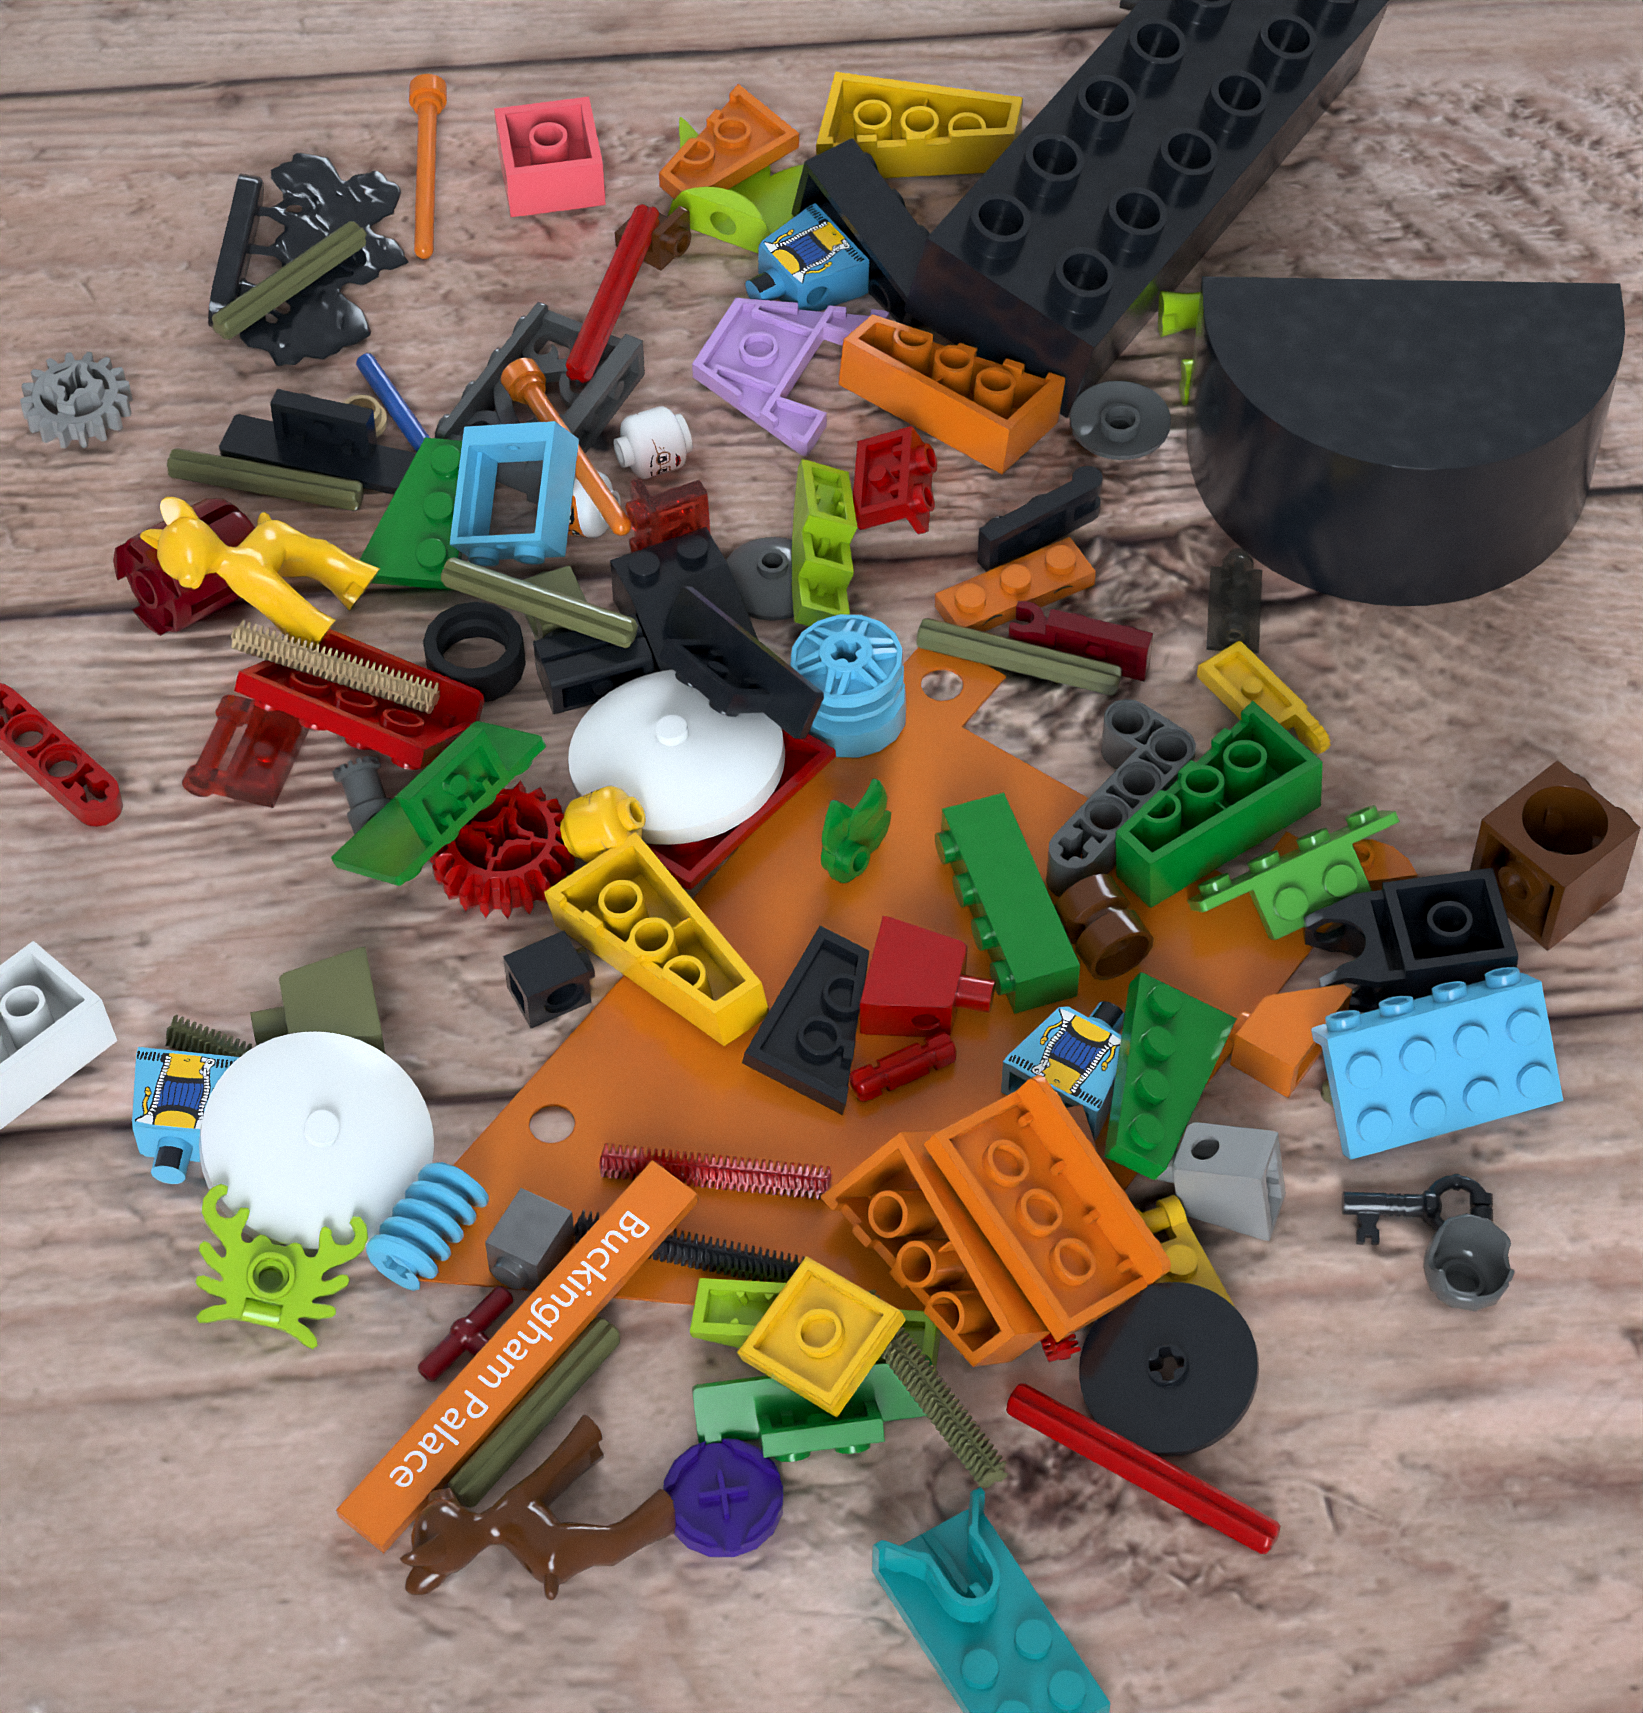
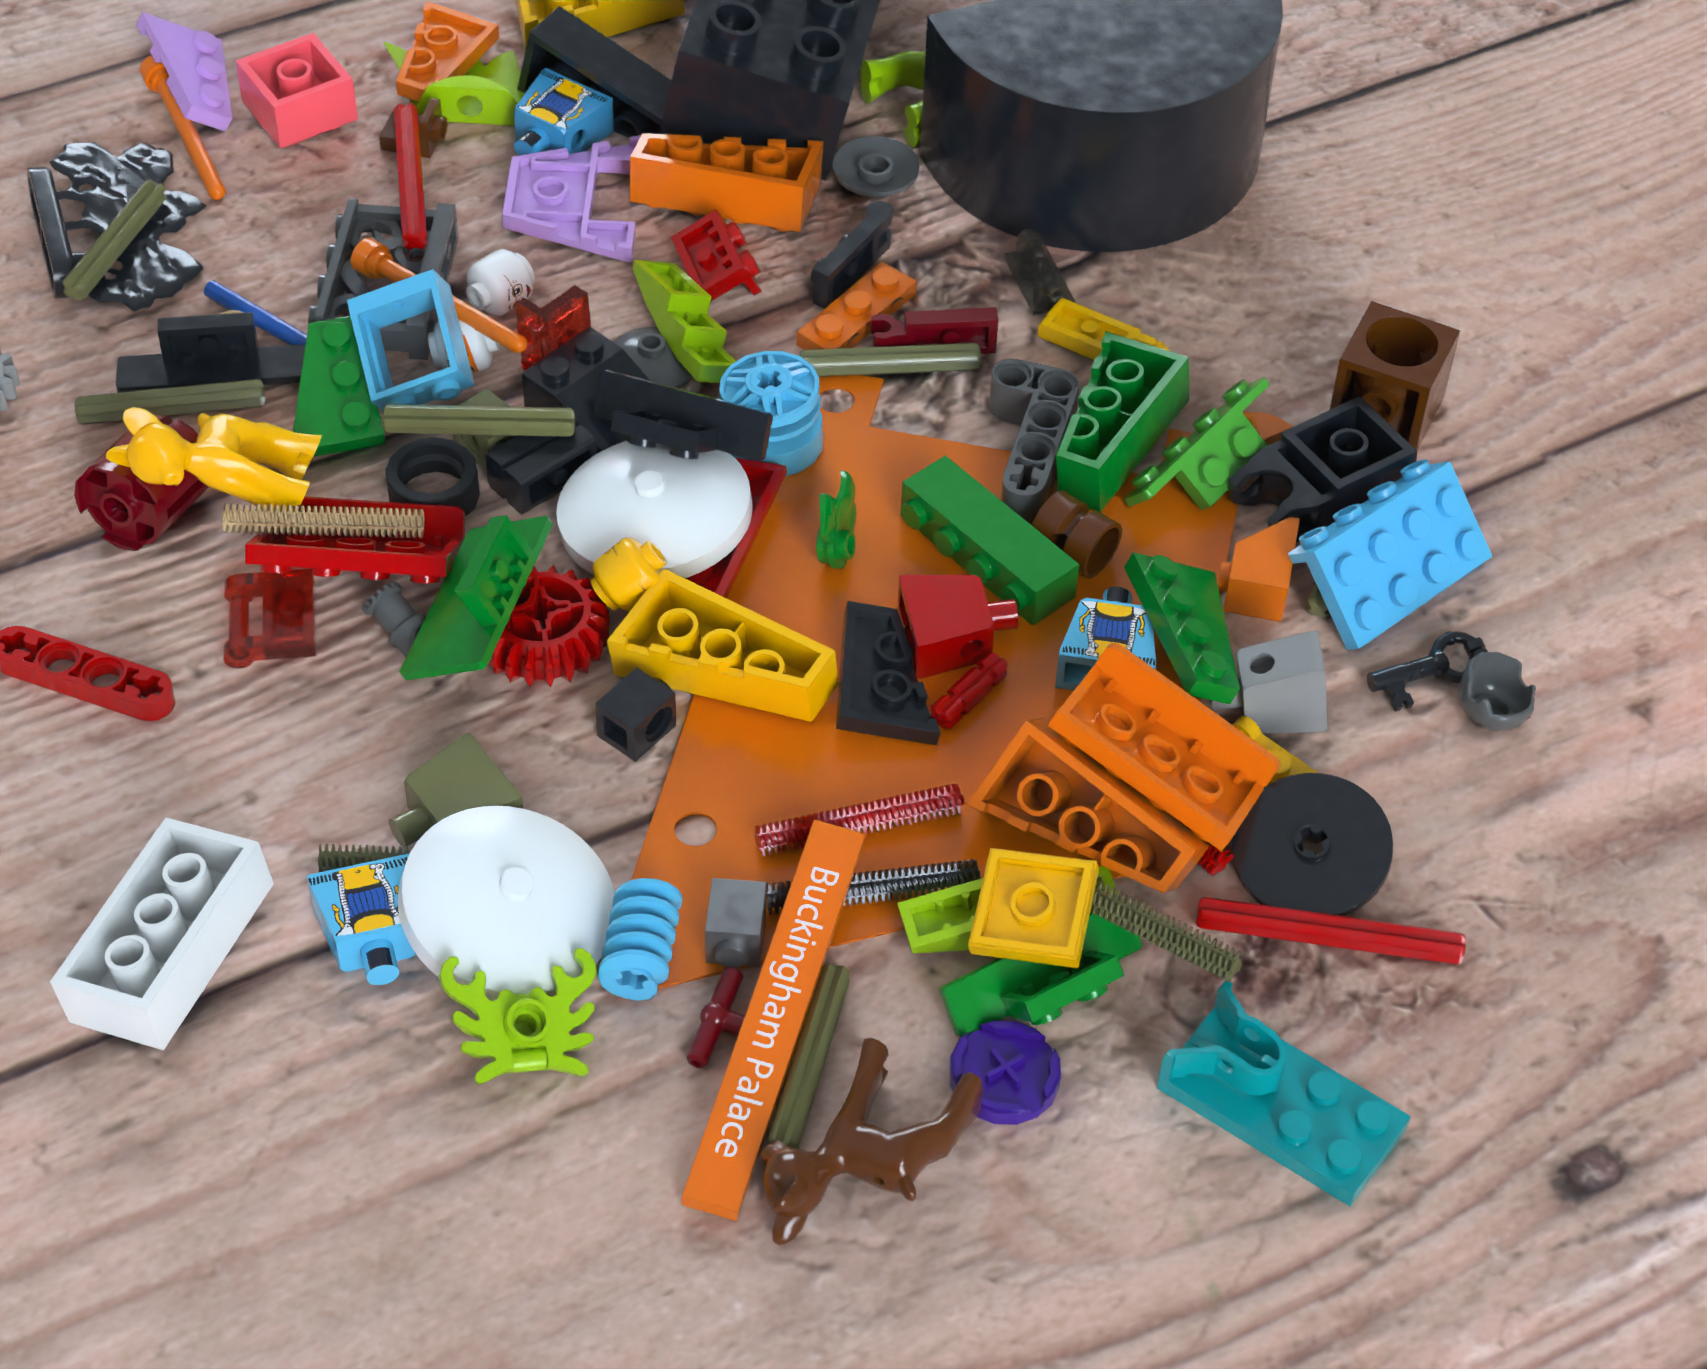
camera: 25 degrees left, 5 degrees down
none -> lavender wing [136,12,232,131]

